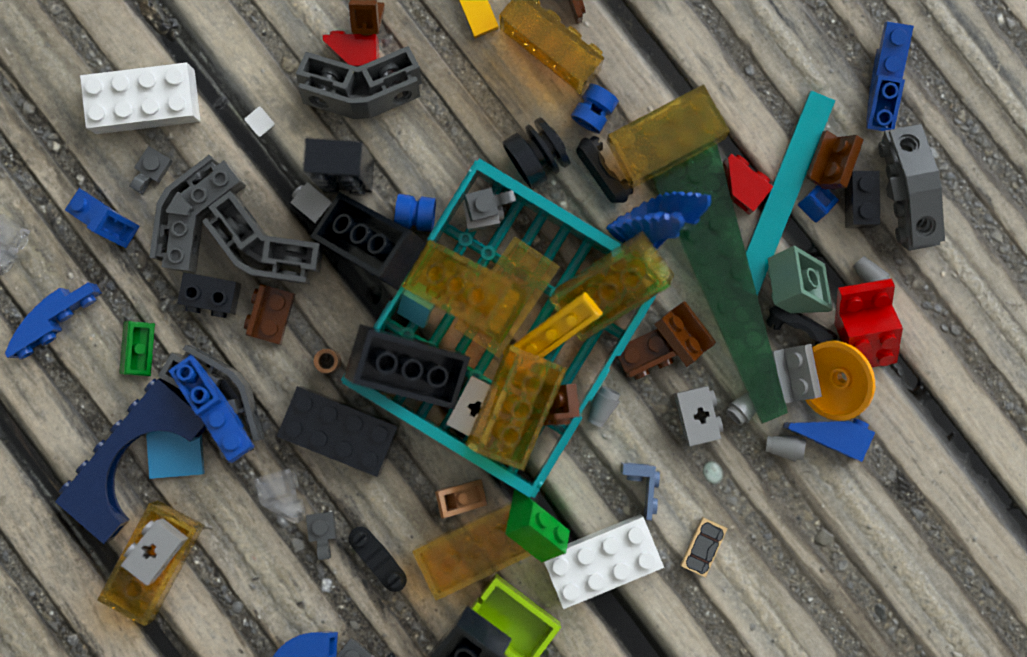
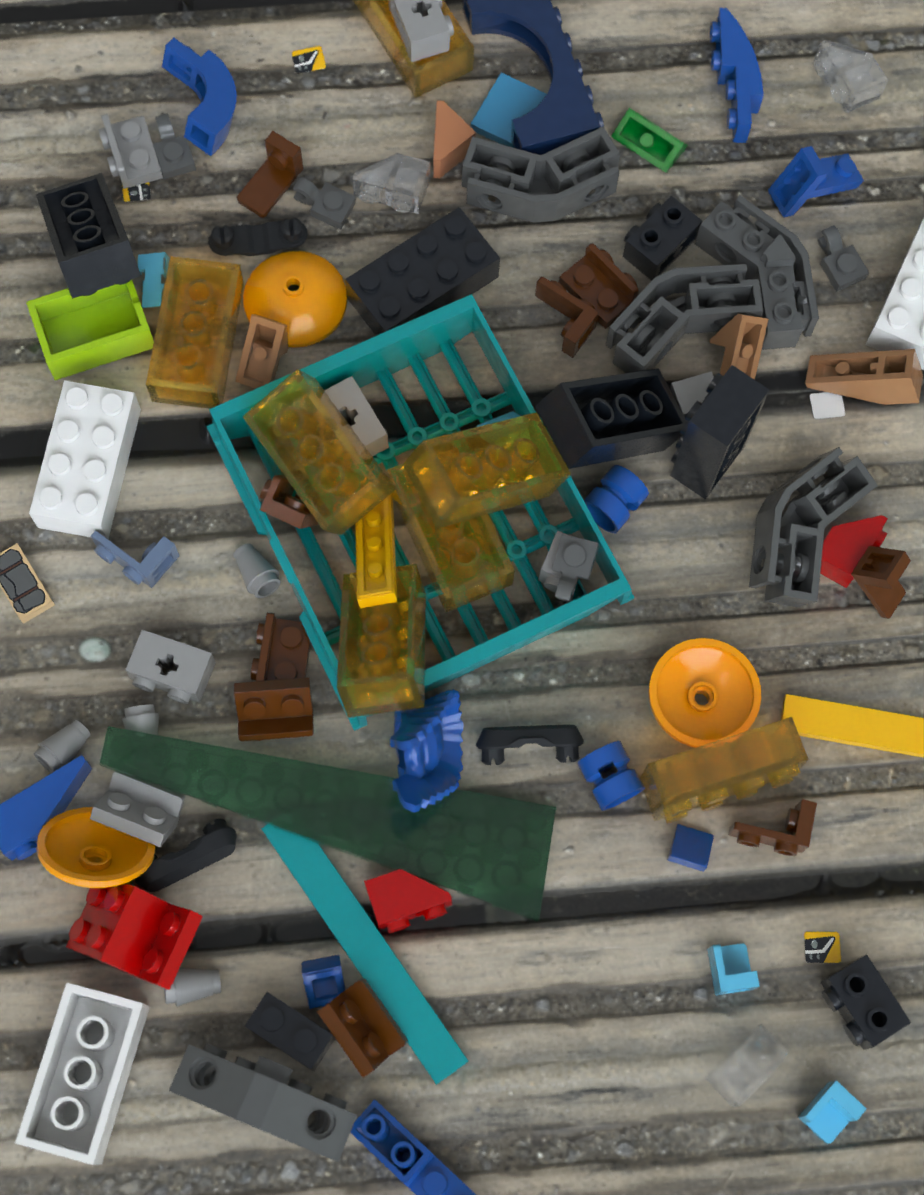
camera: 120 degrees right, 15 degrees down
blue slope [168,355,255,463] -> none
medium nougat beam [314,349,341,373] -> none
black brick [344,324,471,409] -> none
black wheel [502,117,571,190] -> none
green slope [505,489,570,563] -> none
clear yellow brick [607,84,730,188] -> none
sand green slope [768,246,833,313] -> none
none -> white brick [15,983,150,1165]
none -> medium azure piece [138,252,174,316]
none -> reddish brown bracket [237,131,303,218]
none -> light orange dish [243,251,347,348]
none -> sticker [292,46,326,73]
none -> nougat slope [433,101,476,178]
none -> reddish brown bracket [535,276,599,358]
none -> light orange dish [648,638,761,749]
none -> blue slope [667,824,714,872]
none -> medium nougat slope [709,314,769,380]
none -> medium nougat slope [805,349,923,405]

